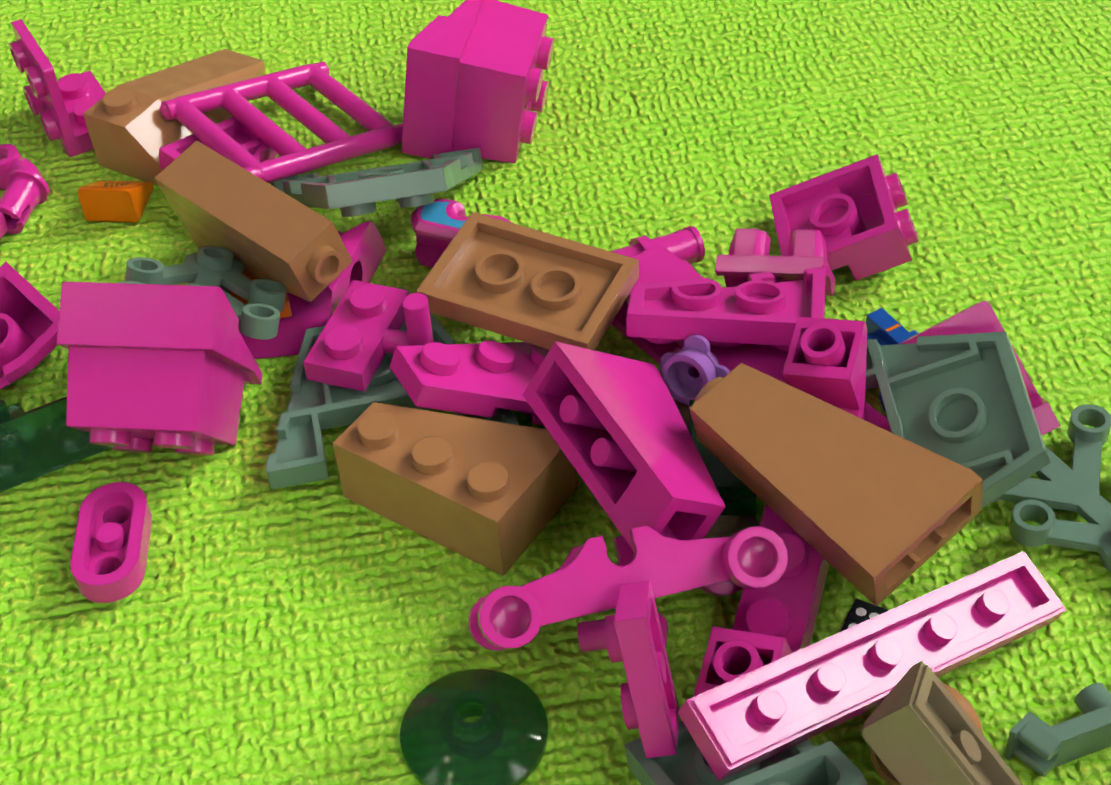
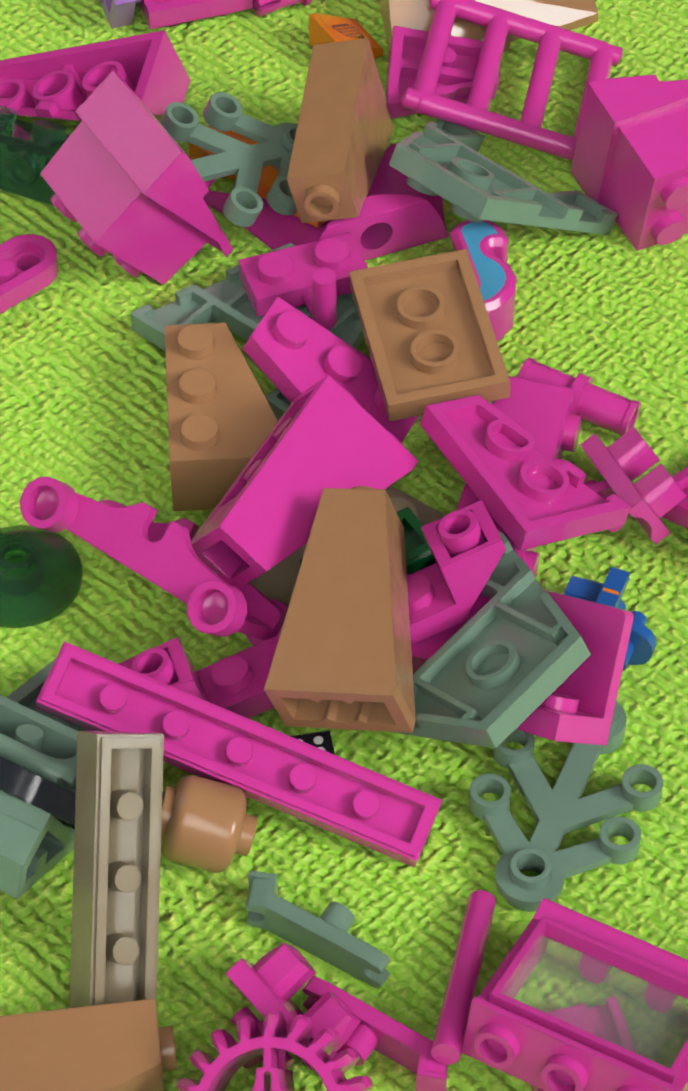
camera: 50 degrees right, 5 degrees up
dark pink plate [577,580,680,759] -> none
medium lavender plate [660,334,730,407] -> none

